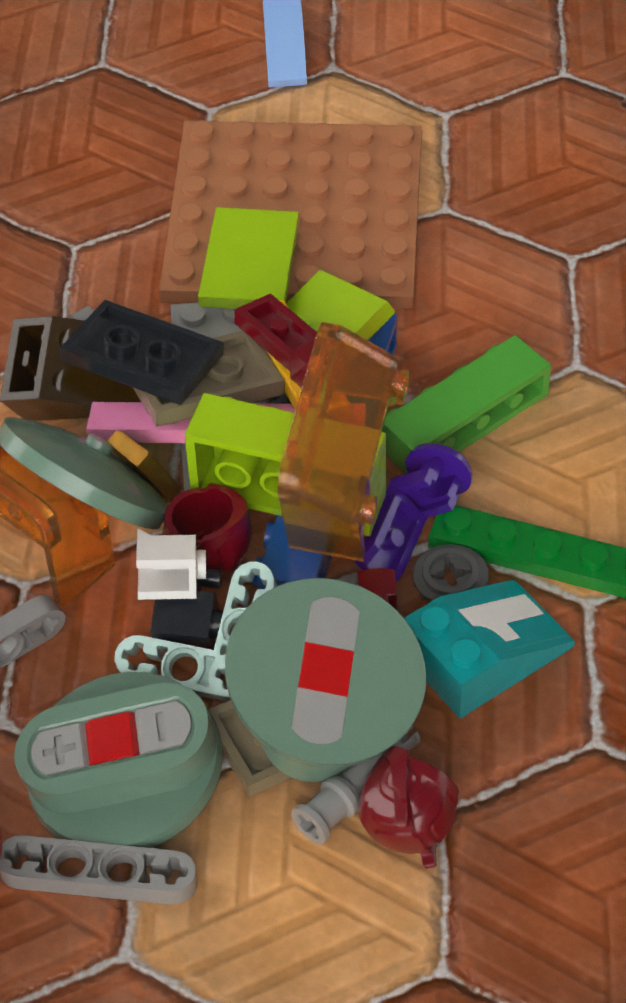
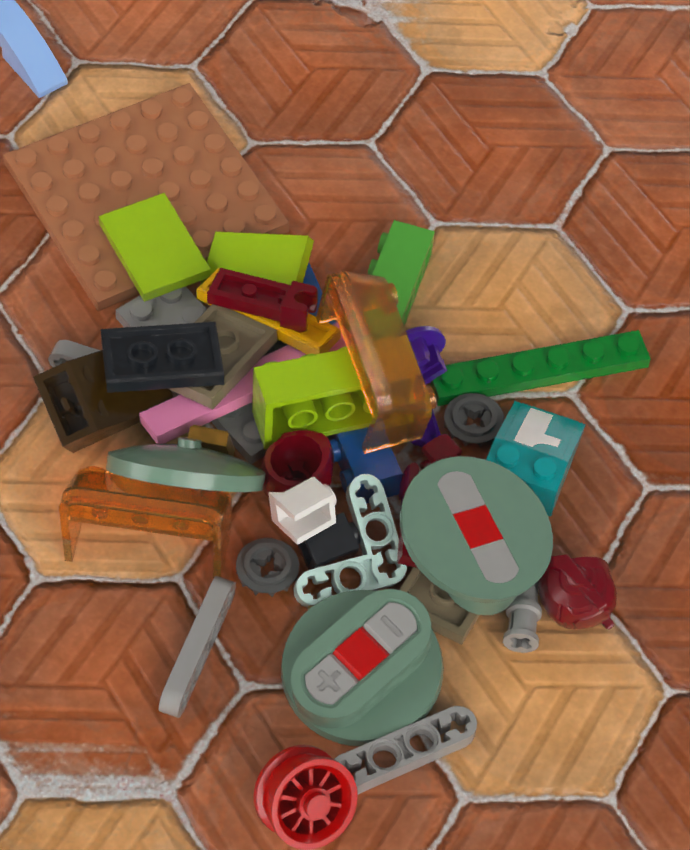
camera: 40 degrees left, 5 degrees up
none -> dark grey gear [236,538,299,597]

